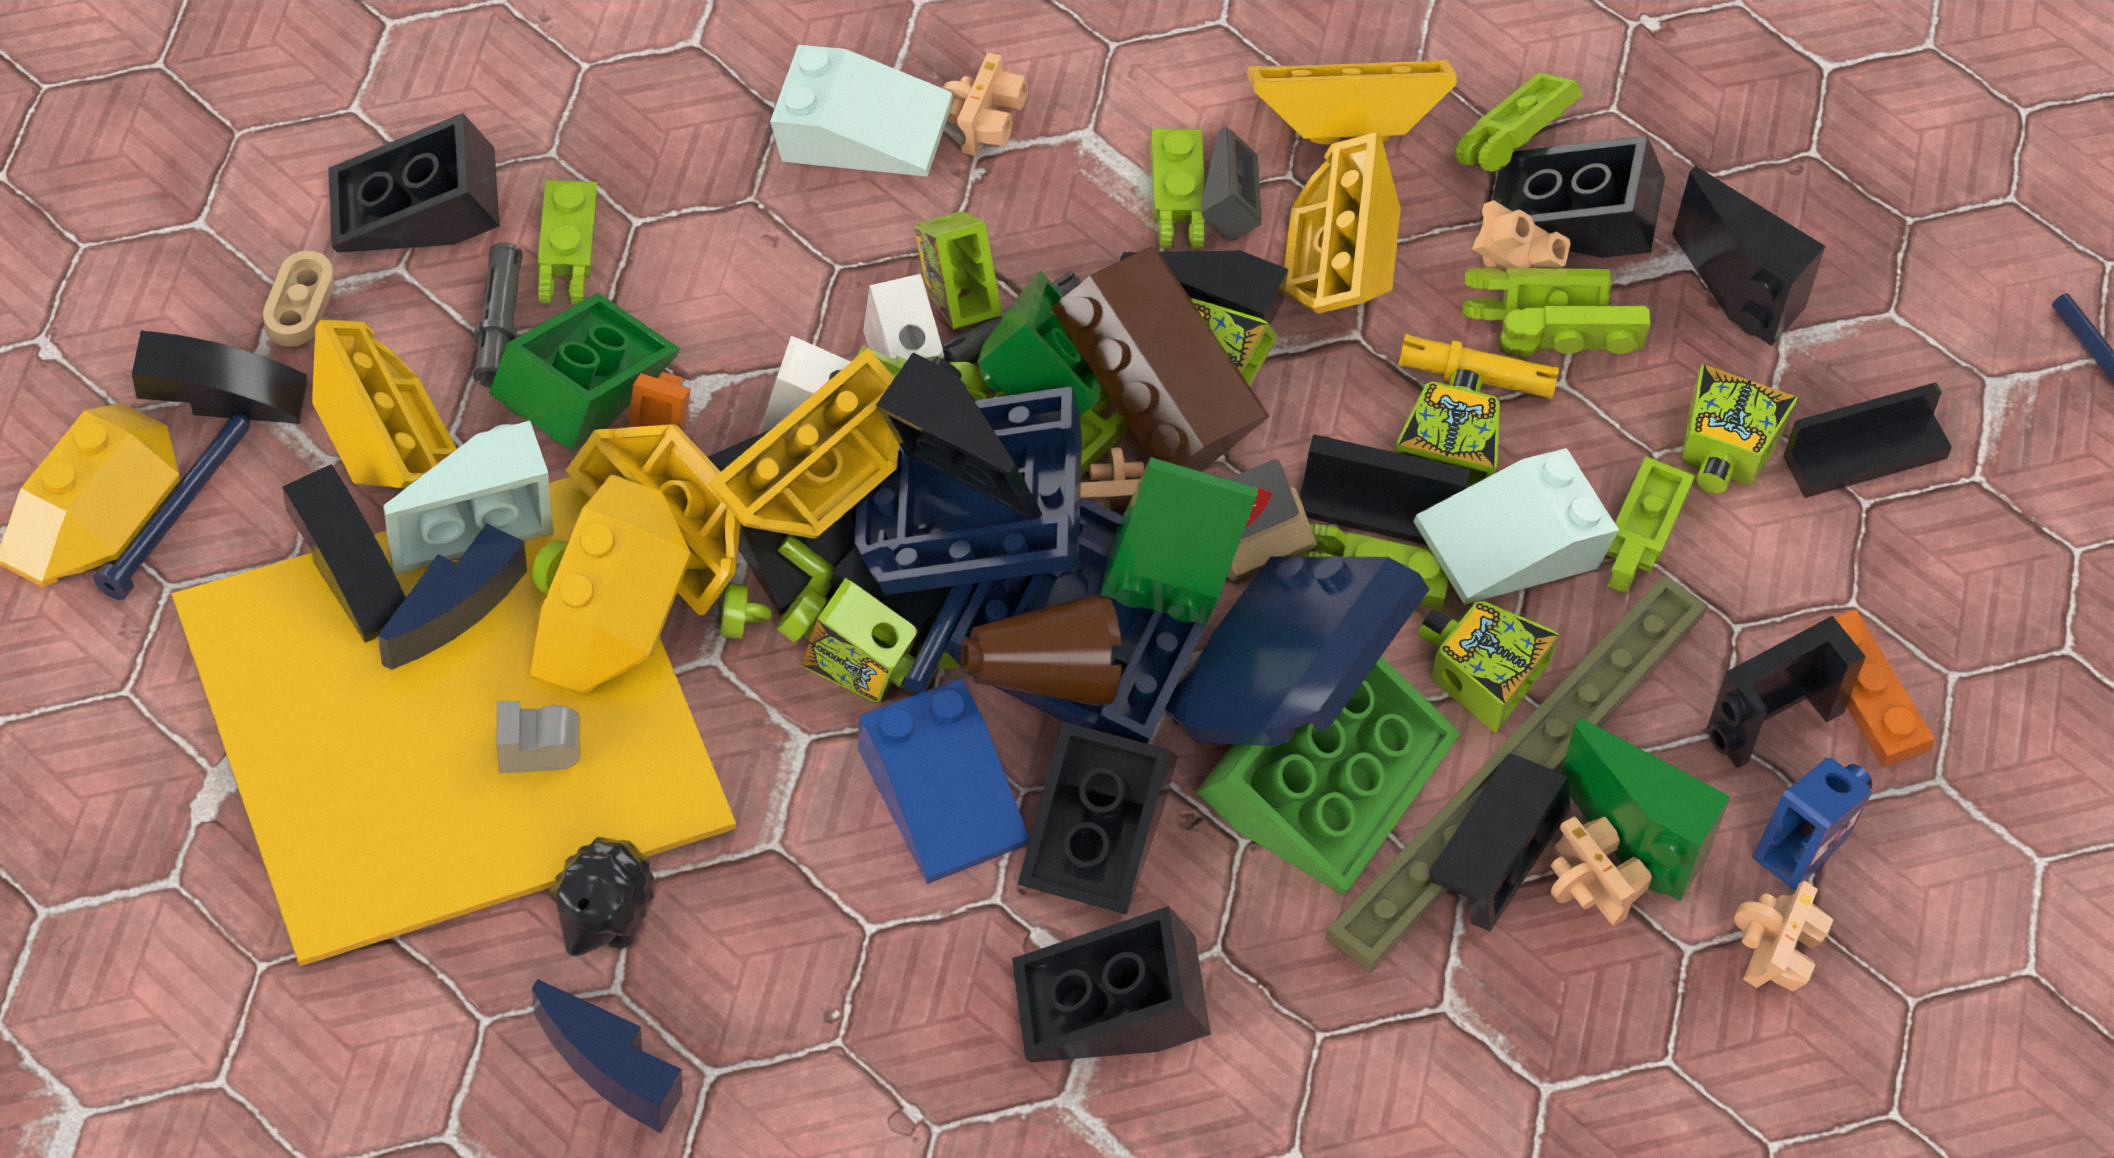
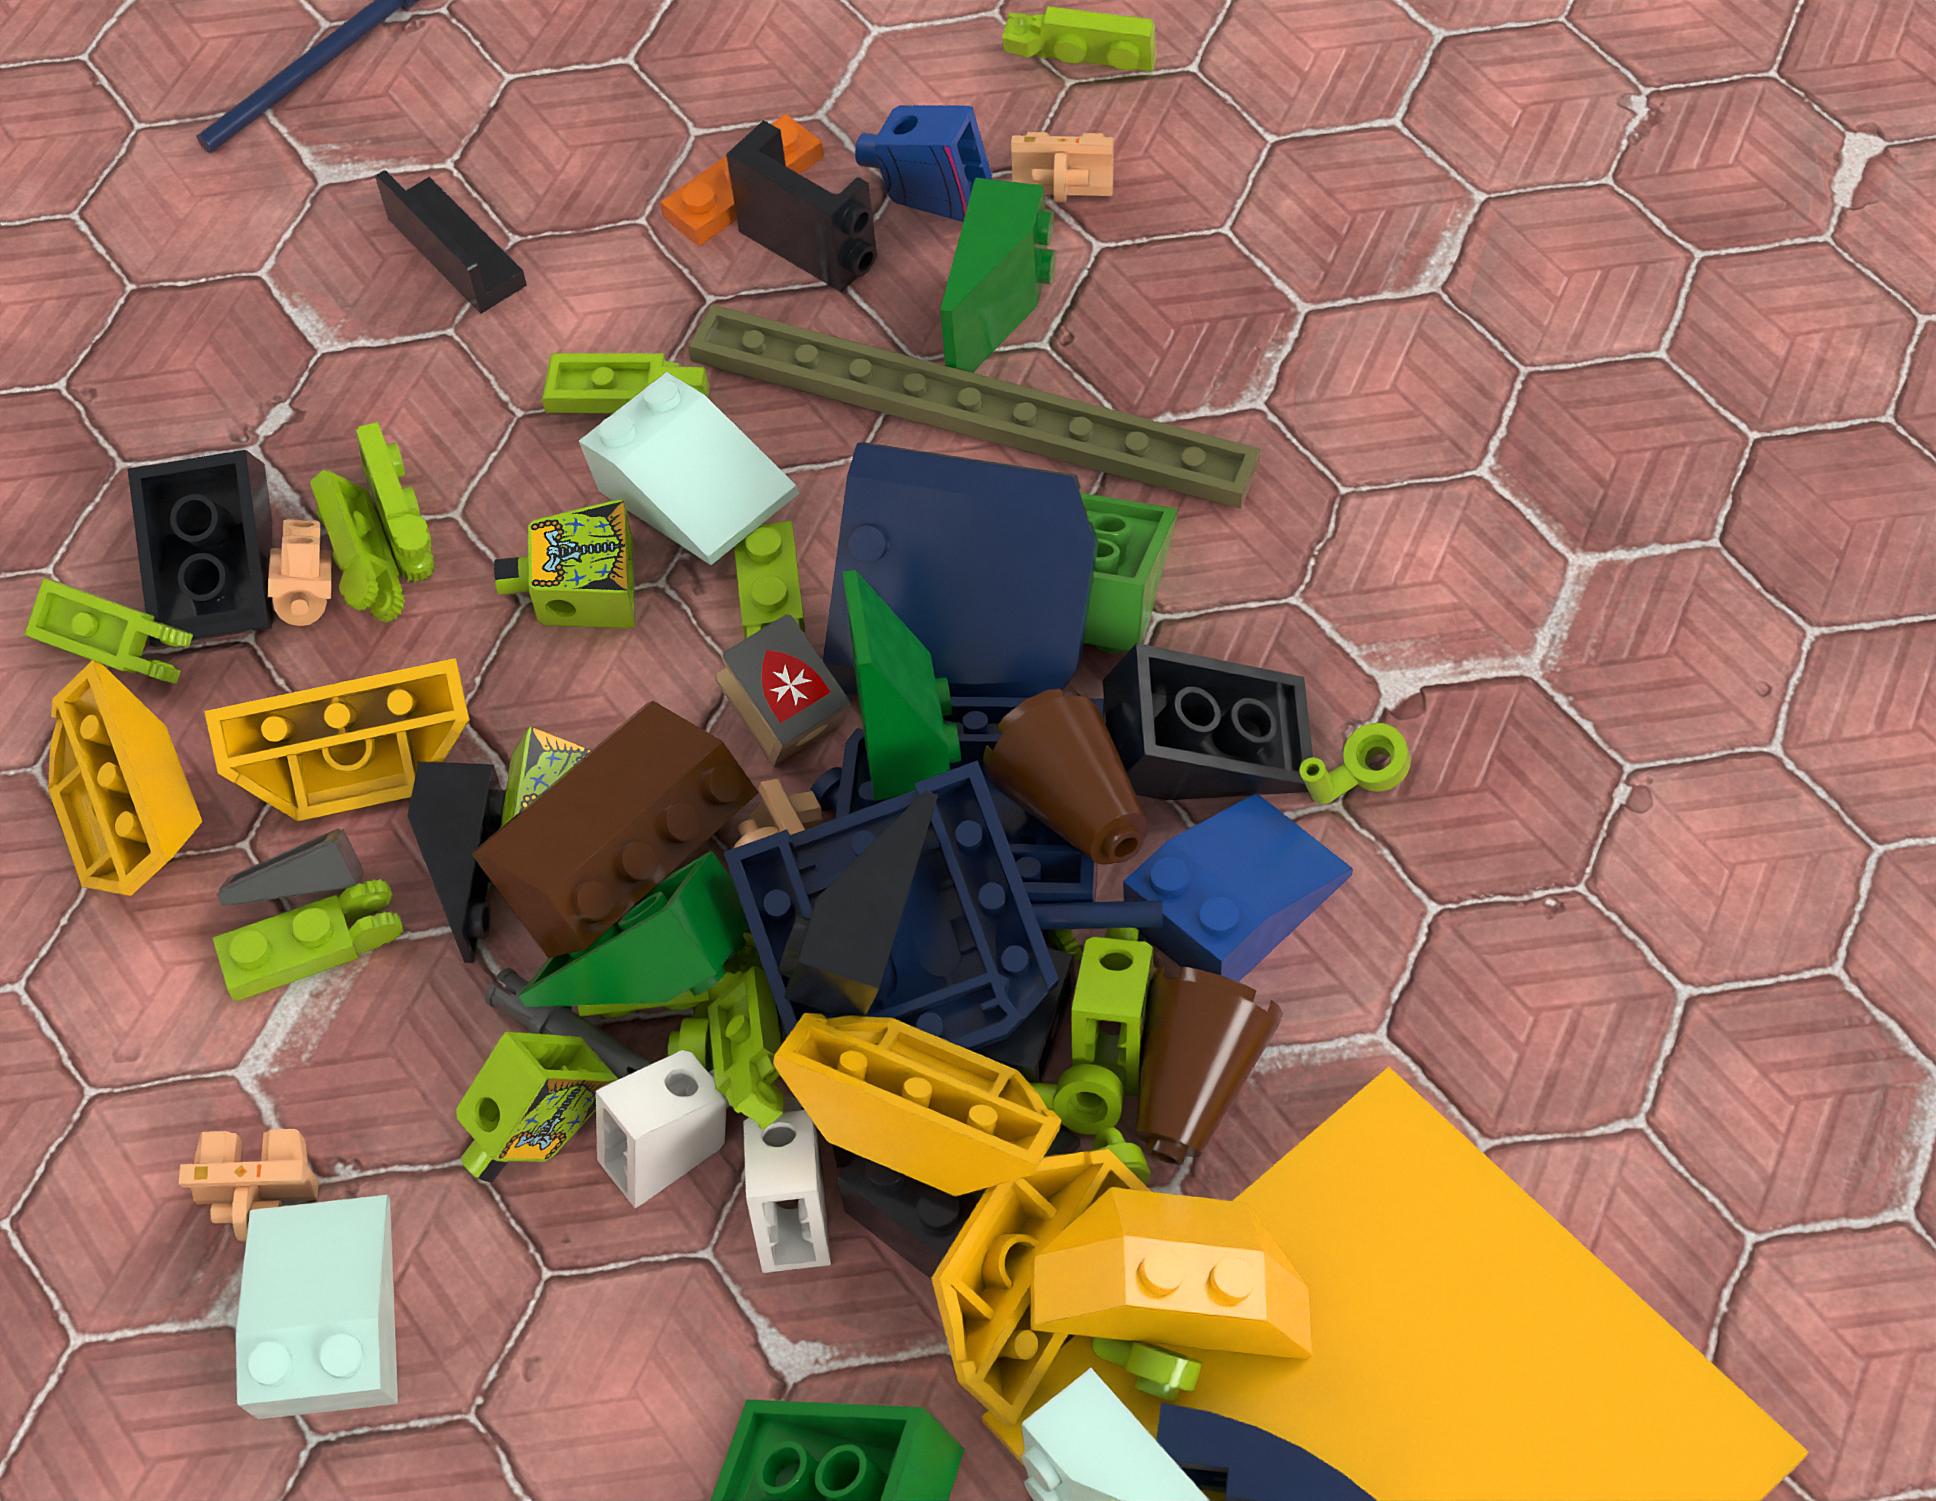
camera: 100 degrees left, 0 degrees up
light grey leg [496,701,580,773] -> none
dark blue slope [532,979,683,1133] -> none
black animal [549,837,655,957] -> none
orange tile [628,372,691,432] -> none
black slope [1012,906,1211,1063] -> none
black panel [1299,434,1470,545] -> none
yellow pin [1398,333,1559,400] -> none
torso [1418,601,1559,734] -> none
black panel [1429,753,1570,932] -> none
light nougat hips [1550,816,1652,927] -> none
black slope [1672,165,1826,346] -> none
torso [1682,364,1798,494] -> none
none -> lime hinge [1002,6,1157,72]
none -> reddish brown cone [1135,966,1283,1165]
none -> lime plate [1300,723,1411,804]

